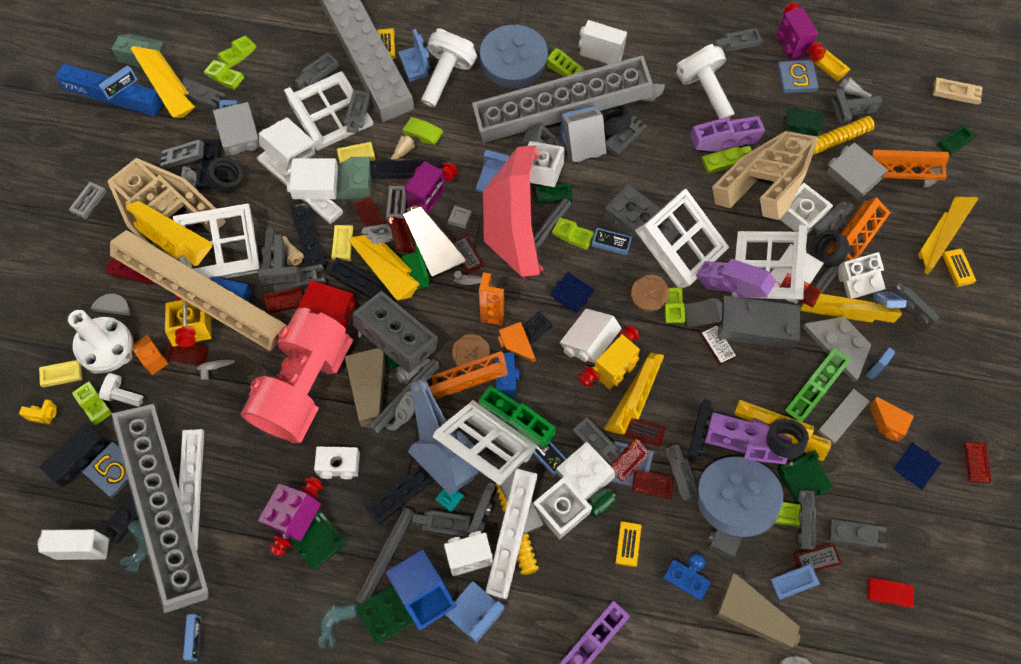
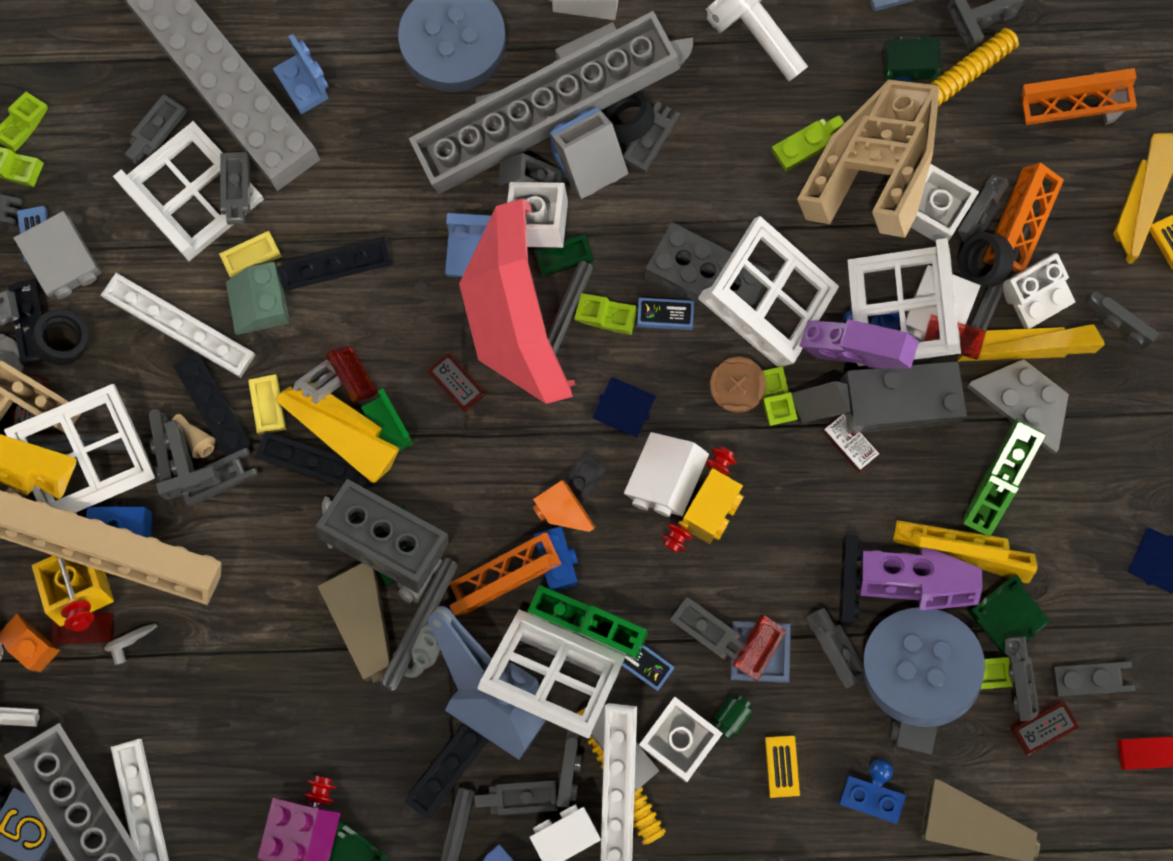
camera: 10 degrees left, 10 degrees up
coral cylinder [240,308,353,443] -> none
white brick [259,118,315,171] -> none
clear red tile [263,288,303,314] -> none
white brick [287,158,338,199] -> none
red brick [297,280,356,328] -> none
white brick [314,447,360,479] -> none
clear red tile [354,196,385,227] -> none
yellow tile [377,28,395,59] -> none
light grey tile [386,186,407,221] -> none
tan cone [390,135,415,159] -> none
lime slope [402,117,443,145] -> none
slope [403,205,467,277] -> none
magenta brick [404,161,458,213] -> none
white piece [421,28,477,108] -> none
teal tile [435,489,464,513] -> none
light grey tile [448,206,472,229] -> none
medium nougat tile [452,334,490,371] -> none
light grey bar [453,271,482,285] -> none
orange fence [479,272,504,327] -> none
lime slope [547,48,584,77] -> none
white brick [556,442,615,502] -> none
yellow wedge [604,353,664,435] -> none
clear red tile [622,418,666,447] -> none
clear red tile [632,470,674,499] -> none
medium lavender brick [690,116,765,152] -> none
black tyre [766,419,809,459] -> none
medium blue tile [771,564,820,600] -> none
light grey tile [817,389,870,445] -> none
light grey brick [826,142,887,201] -> none
medium blue tile [866,347,895,380] -> none
orange slope [869,397,914,441] -> none
medium blue tile [873,292,907,308] -> none
dark green tile [937,124,976,157] -> none

